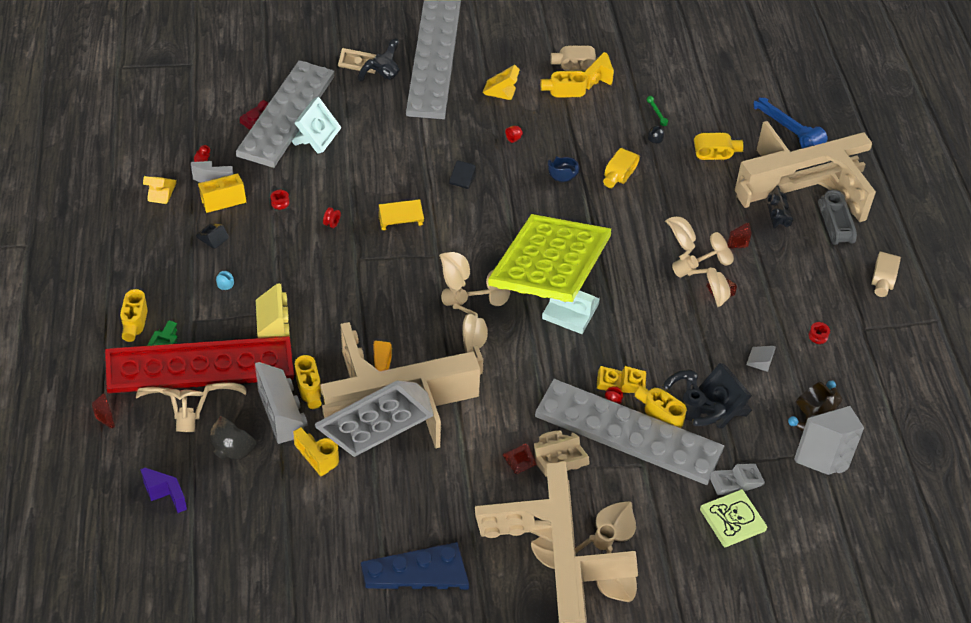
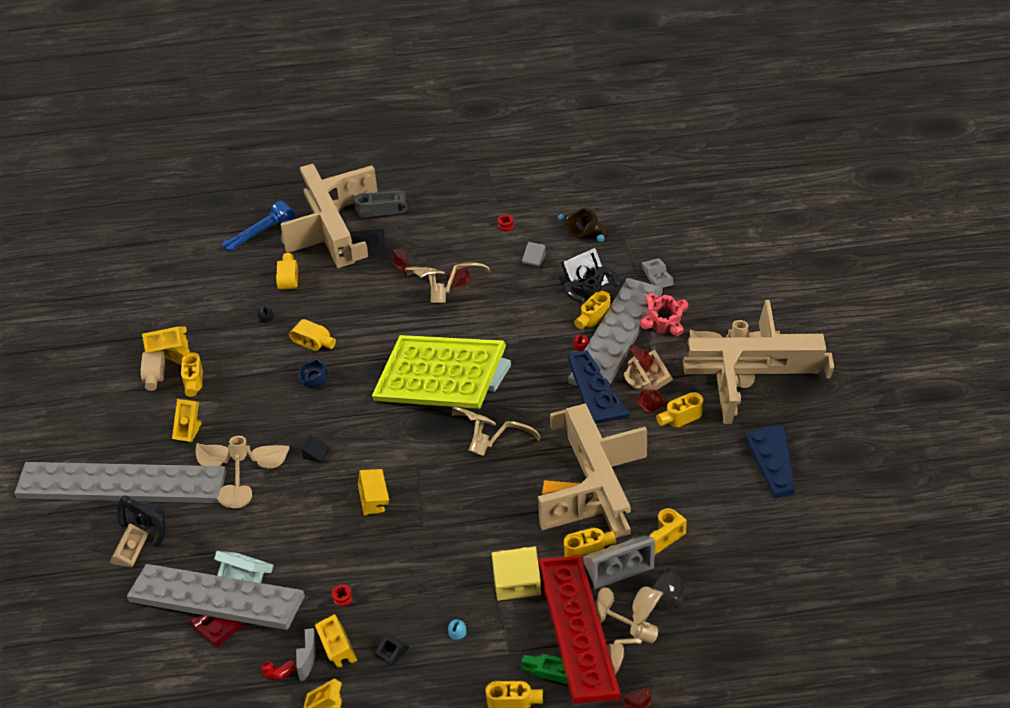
camera: 85 degrees left, 5 degrees down
dark purple slope [140,468,187,513] -> none
light grey slope [315,381,434,457] -> none
red bush [323,207,341,228] -> none
red hinge [505,126,522,143] -> none
yellow slope [597,366,646,393] -> none
green hinge [646,96,668,126] -> none
yellowish green tile [700,489,767,548] -> none
light grey slope [794,406,864,475] -> none
tan piece [871,252,901,297] -> none
none -> yellow hinge [142,327,188,353]
none -> tan plant [196,436,289,508]
none -> dark blue wing [567,350,630,424]
none -> clear red slope [630,345,654,372]
none -> coral piece [640,293,688,336]
none -> yellow piece [656,393,703,427]

